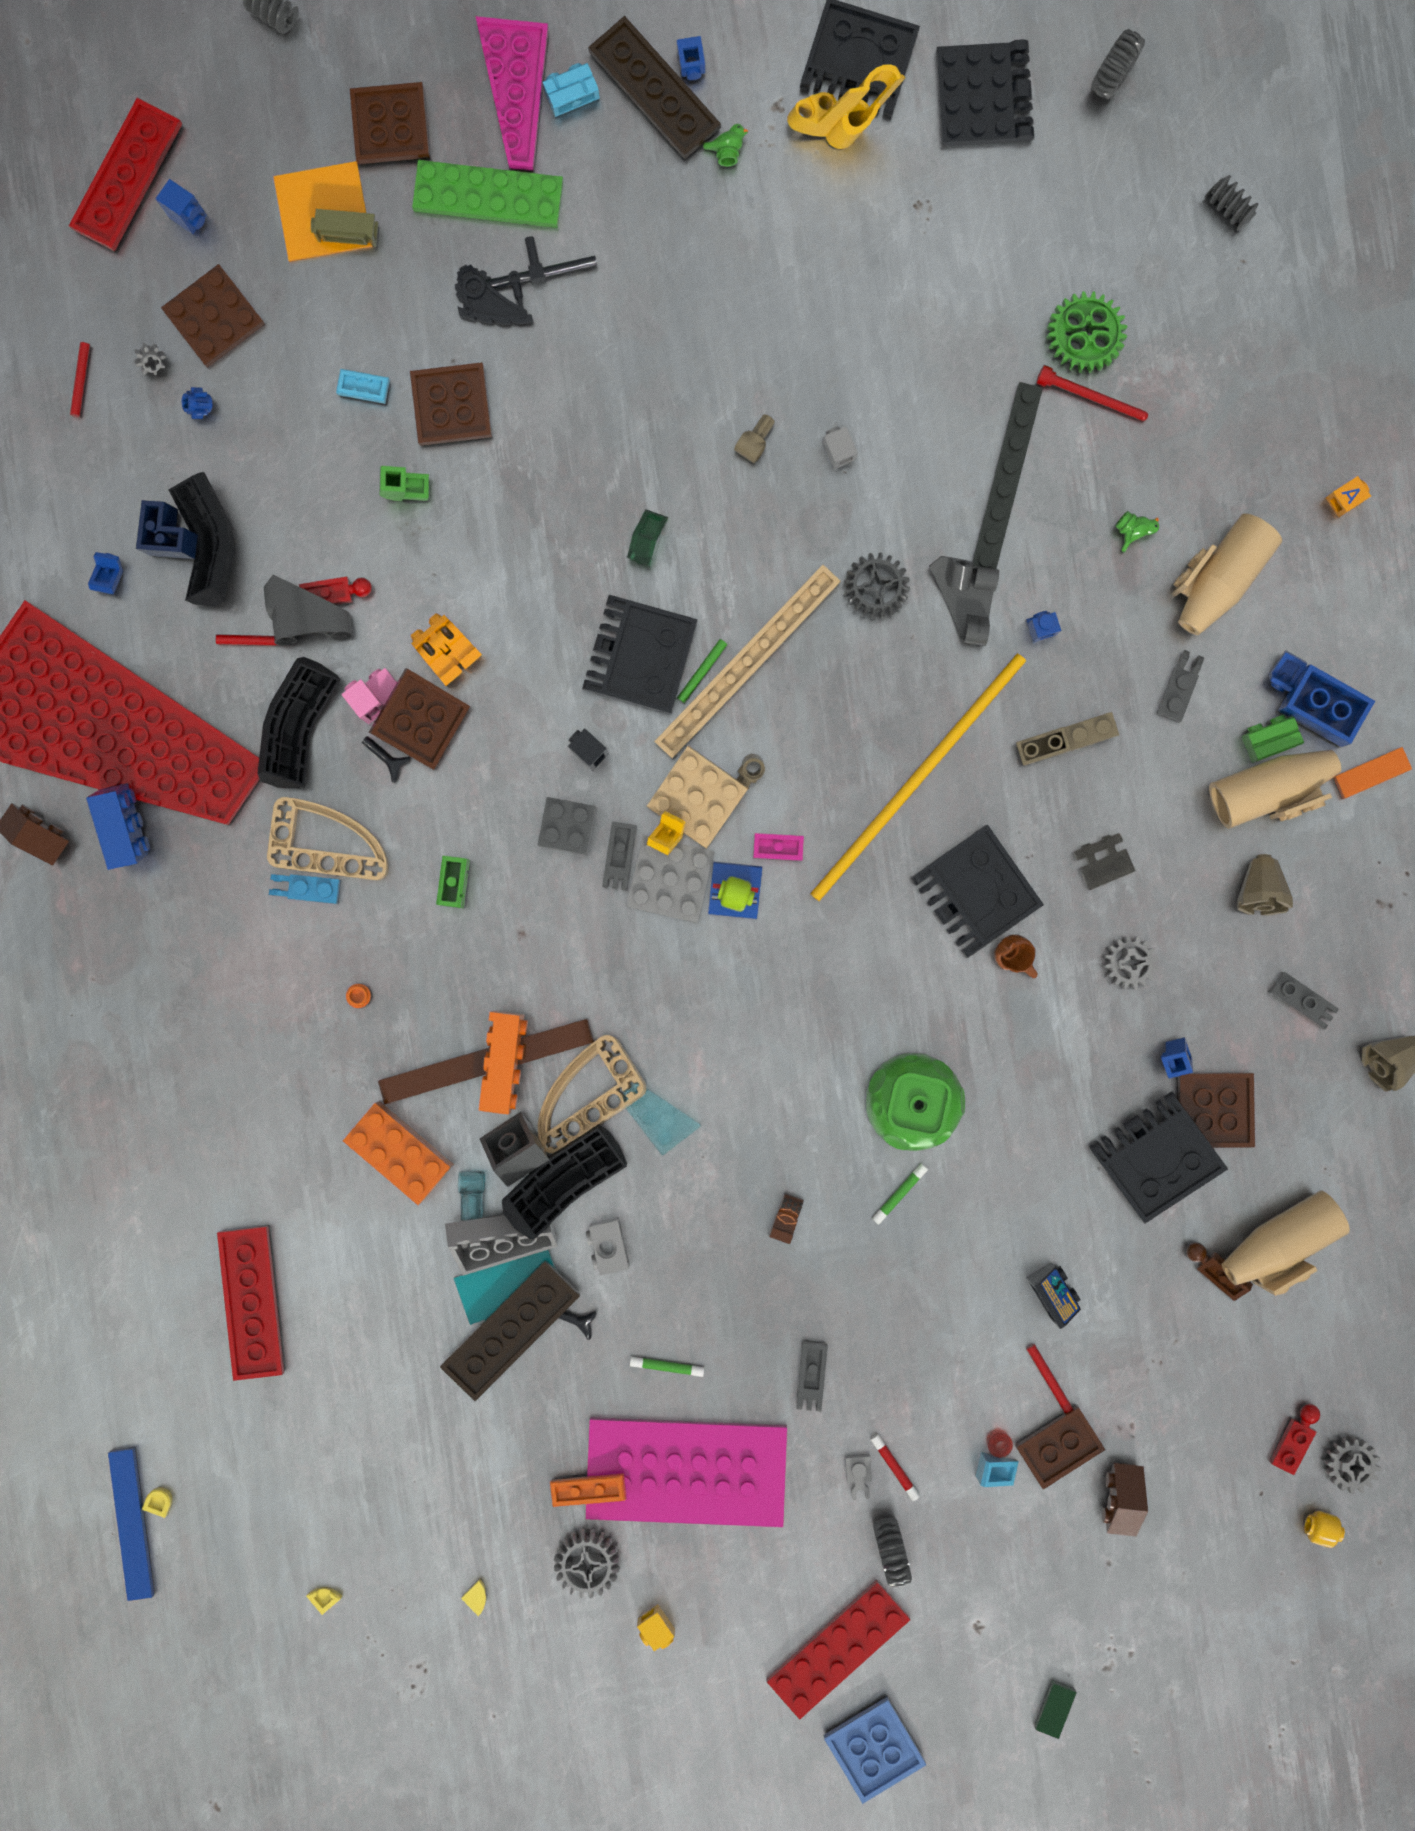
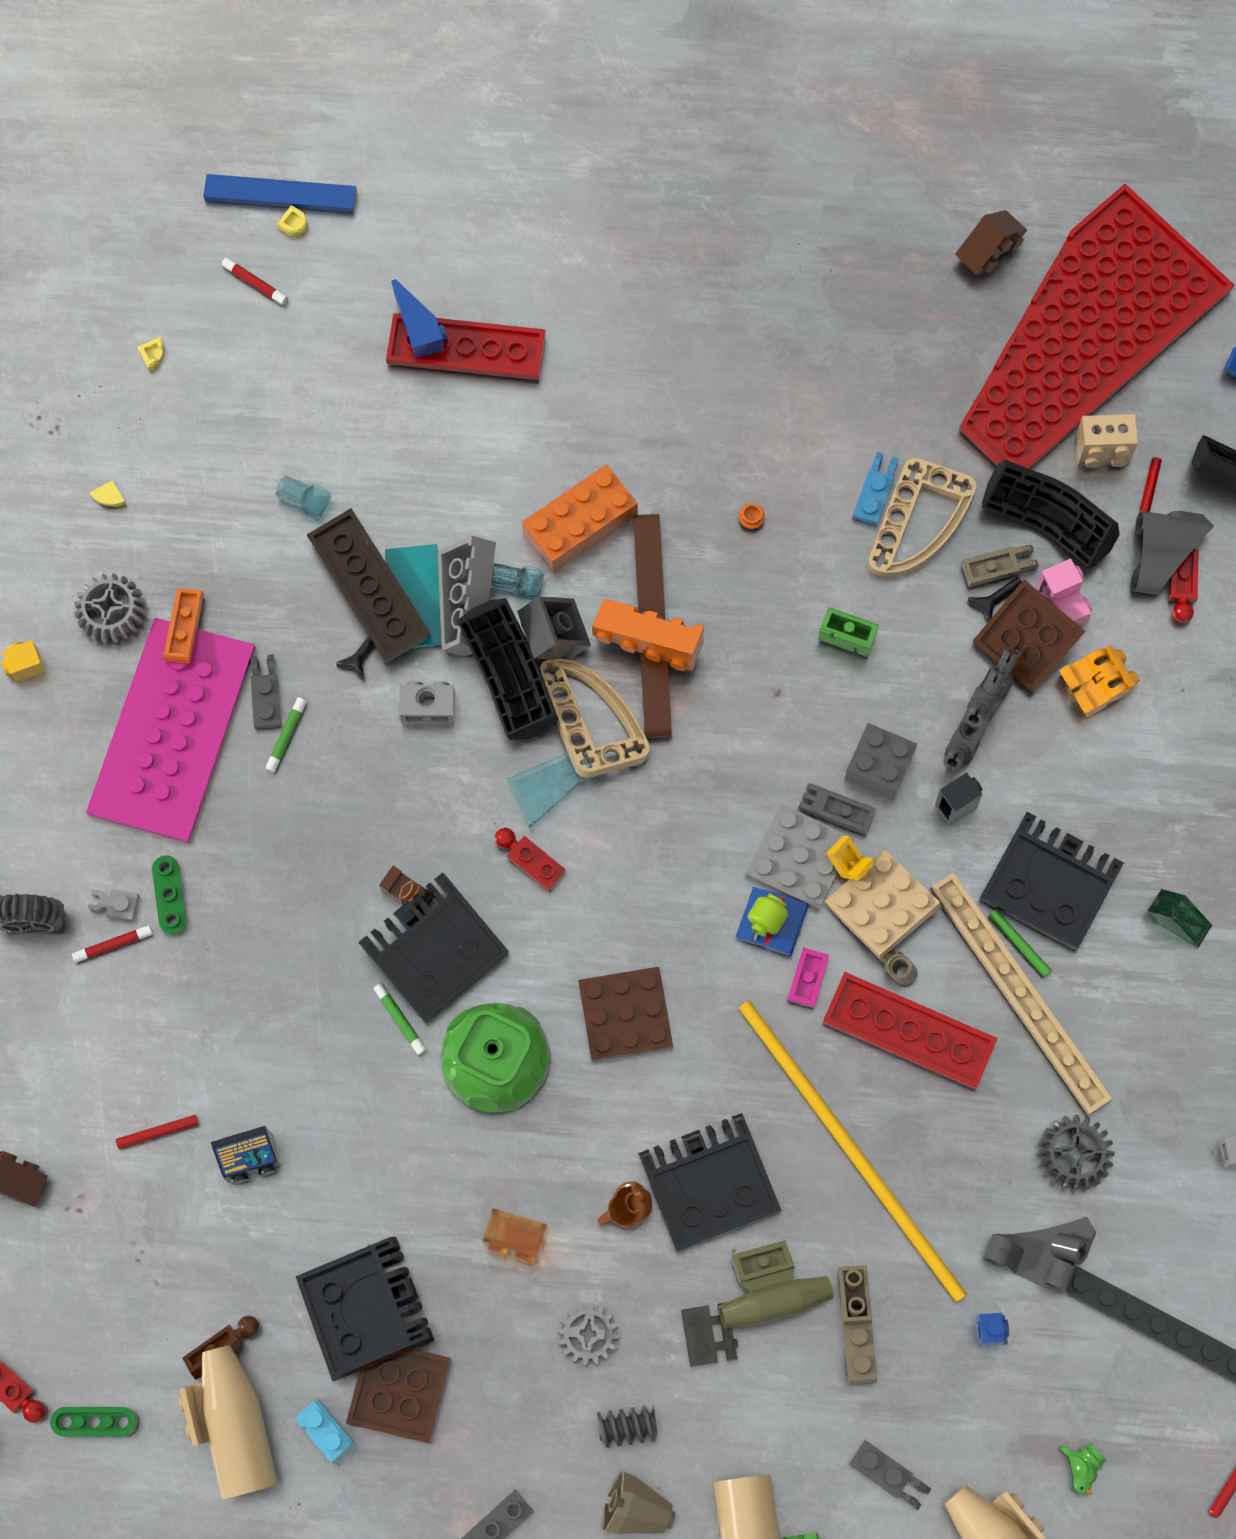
camera: 105 degrees right, 15 degrees down
blue brick [86,783,150,870] -> none
dark grey hinge [796,1342,828,1412] -> none
medium azure slope [976,1452,1019,1487] -> none
clear red plate [988,1432,1013,1458] -> none
reddish brown plate [1015,1406,1106,1490] -> none
blue brick [1161,1037,1193,1078] -> none
none -> green plate [50,1407,138,1437]
none -> green plate [152,855,187,936]
none -> red bar [221,257,288,305]
none -> dark grey hinge [251,654,282,729]
none -> clear light blue piece [276,475,332,519]
none -> medium azure brick [295,1399,356,1464]
none -> black hinge [358,872,509,1023]
none -> blue slope [391,279,447,359]
none -> clear orange piece [483,1208,549,1267]
none -> red plate [494,827,566,892]
none -> reddish brown plate [578,967,673,1062]
none -> dark grey piece [597,1404,657,1448]
none -> olive plate [718,1240,833,1329]
none -> red plate [823,972,998,1090]
none -> dark grey pin [944,646,1021,771]
none -> dark tan hinge [961,545,1039,587]
none -> tan piece [1075,414,1138,468]

